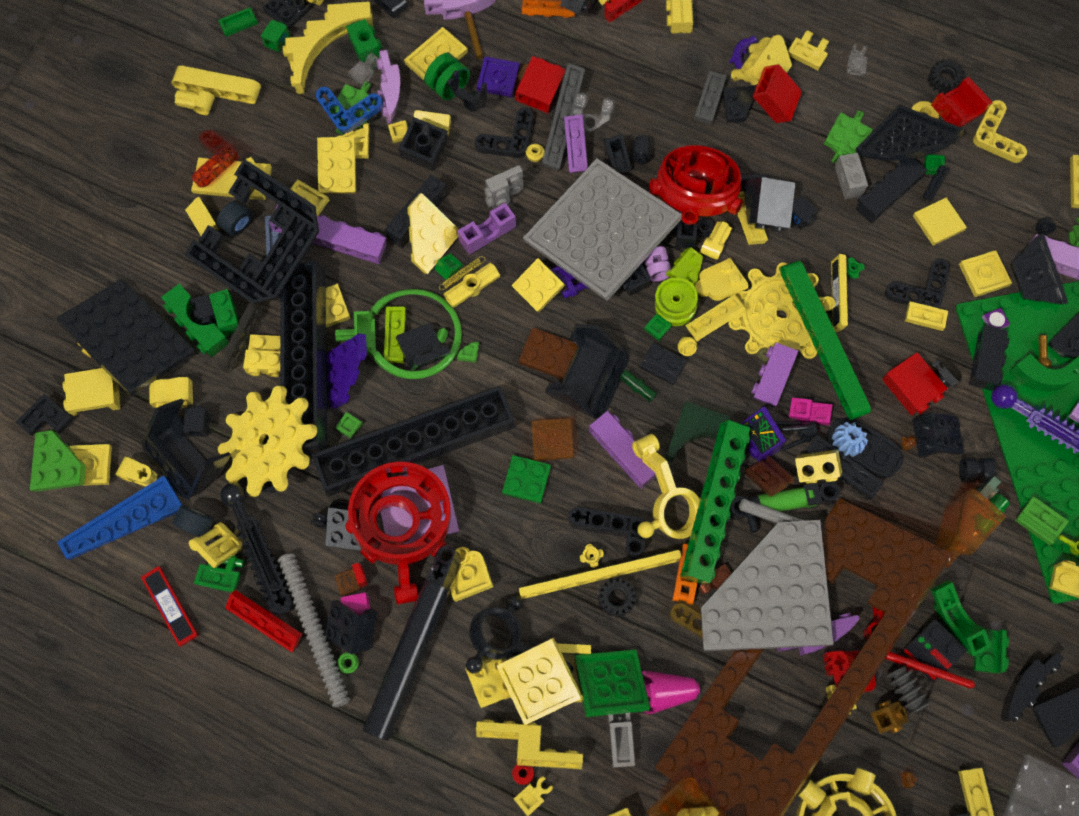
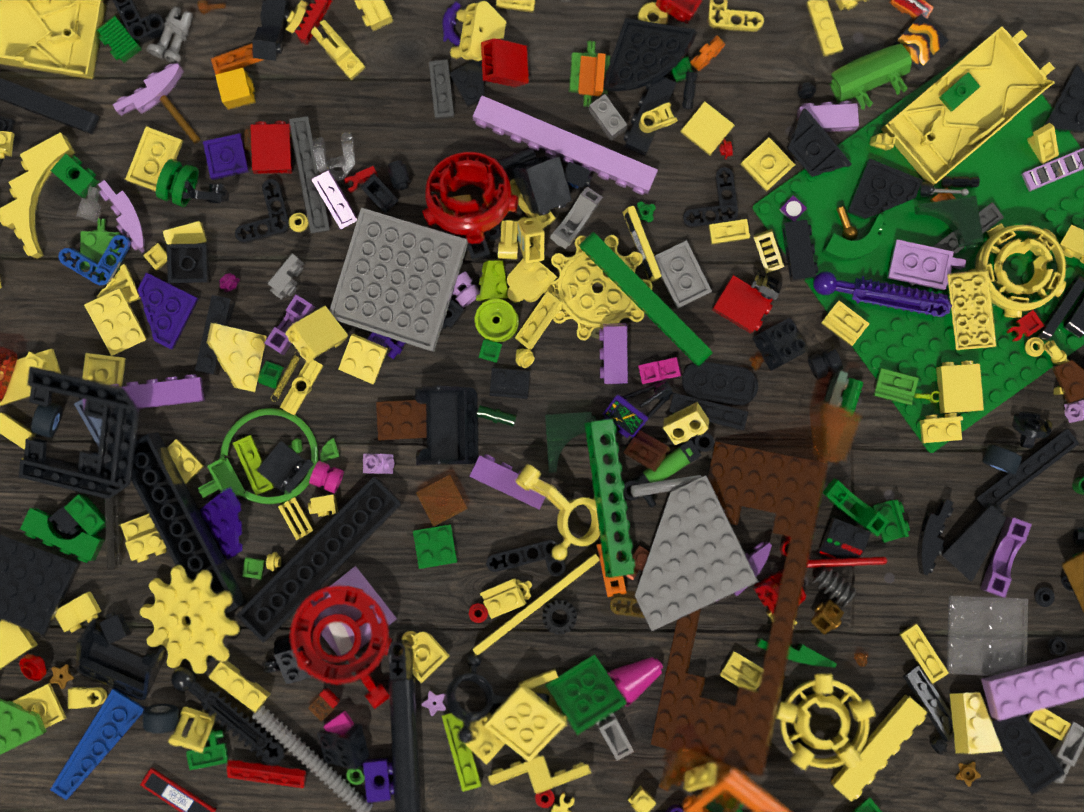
camera: 25 degrees left, 15 degrees up
light blue gear [832,422,868,457] -> none
none -> red plate [19,654,46,681]
none -> pearl gold plate [49,664,75,689]
none -> dark purple plate [137,273,199,350]
none -> light yellow arch [209,660,271,712]
none -> yellow head [215,68,255,109]
none -> magenta plate [219,273,240,292]
none -> light yellow plate [266,552,281,572]
none -> light yellow tile [278,497,314,540]
none -> light yellow panel [285,306,348,363]
none -> light yellow brick [308,494,338,517]
none -> dark pink wheel [309,461,344,494]
none -> light yellow plate [311,20,365,80]
none -> white sticker [328,623,353,655]
none -> red plate [344,166,378,192]
none -> lavender brick [363,454,394,474]
none -> dark purple brick [363,757,394,802]
none -> lavender plate [422,691,446,716]
none -> lime plate [442,713,482,792]
none -> red plate [469,603,488,623]
none -> lavender brick [473,96,658,195]
none -> light yellow plate [480,578,526,619]
none -> light yellow torso [517,217,544,263]
none -> light grey arch [550,187,603,249]
none -> orange panel [578,53,606,96]
none -> light yellow piece [639,102,678,133]
none -> light grey plate [654,240,712,309]
none -> orange plate [690,35,725,71]
none -> red plate [719,139,733,160]
none -> light yellow plate [719,651,763,691]
none -> light yellow slope [754,229,784,273]
none -> green slope [755,638,837,667]
none -> light yellow plate [821,301,870,346]

